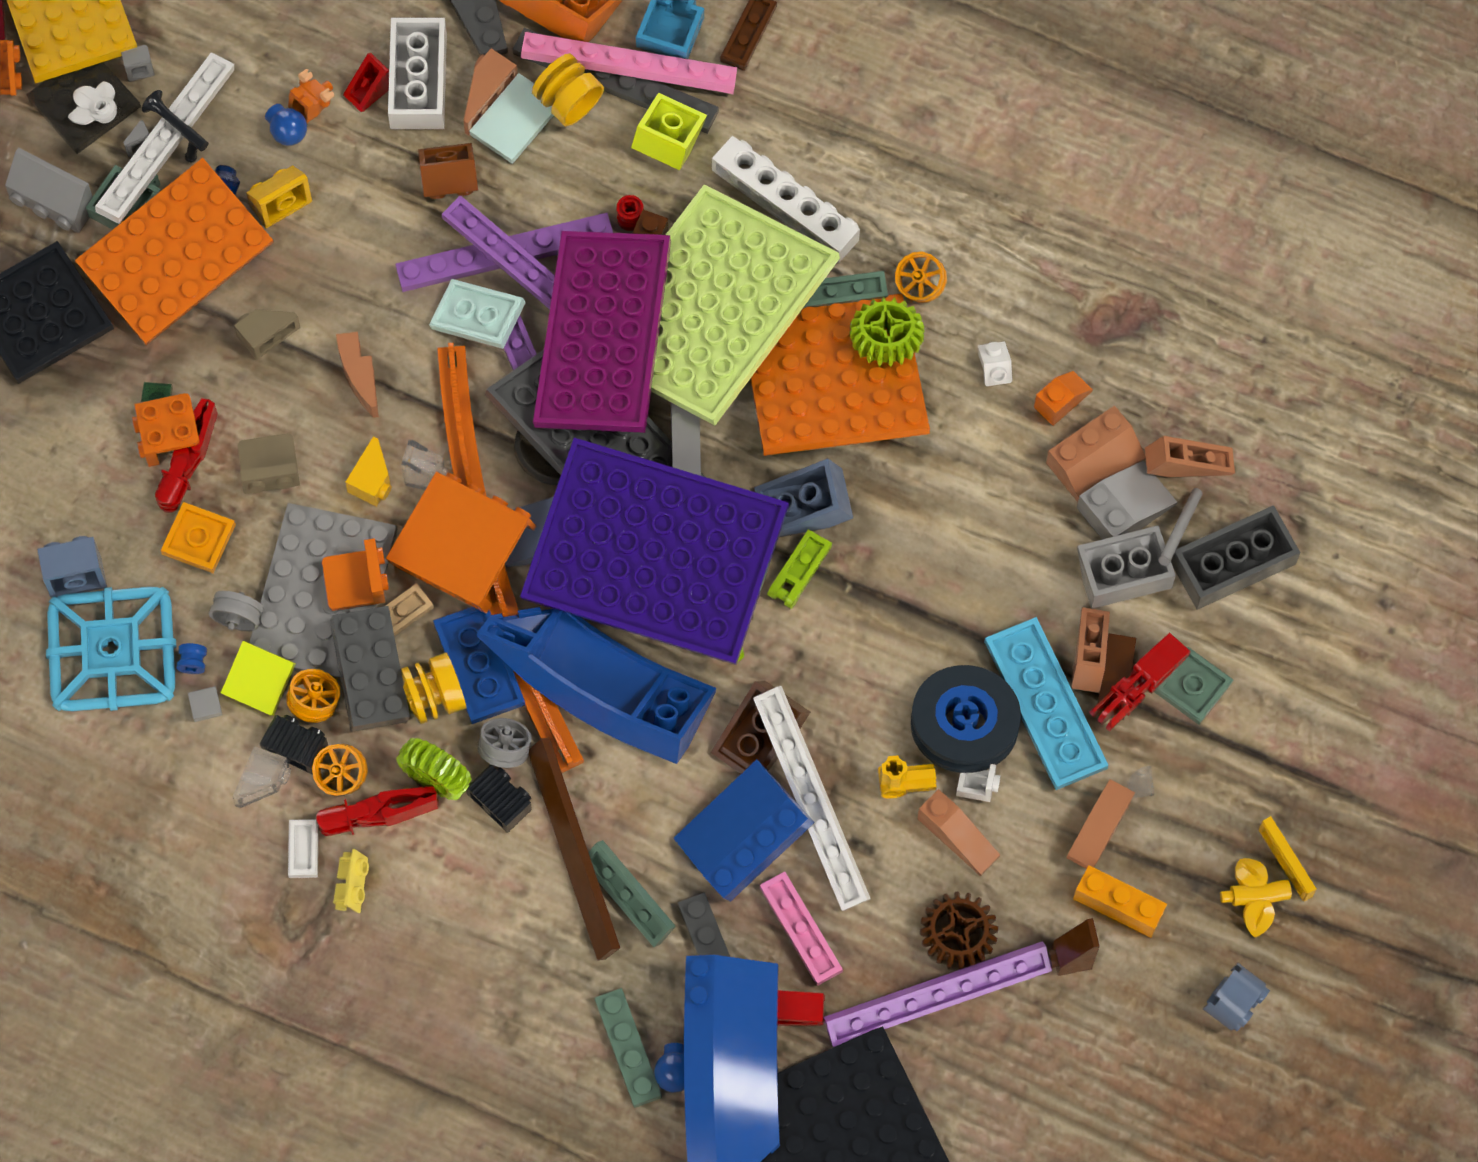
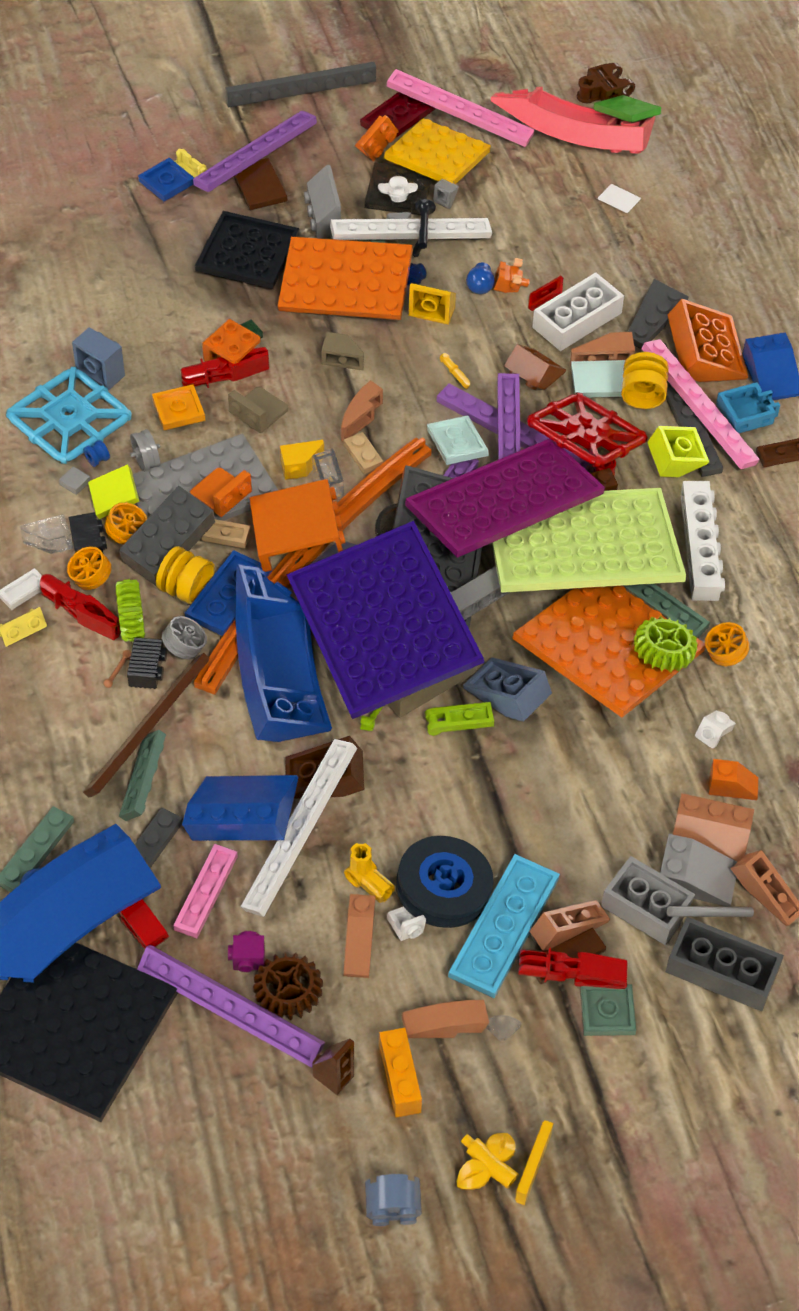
camera: 50 degrees right, 15 degrees down
none -> nougat hinge [104,650,131,688]
none -> magenta brick [228,931,265,972]
none -> tan plate [344,432,383,474]
none -> yellow piece [440,353,470,389]
none -> red plate [527,392,648,468]

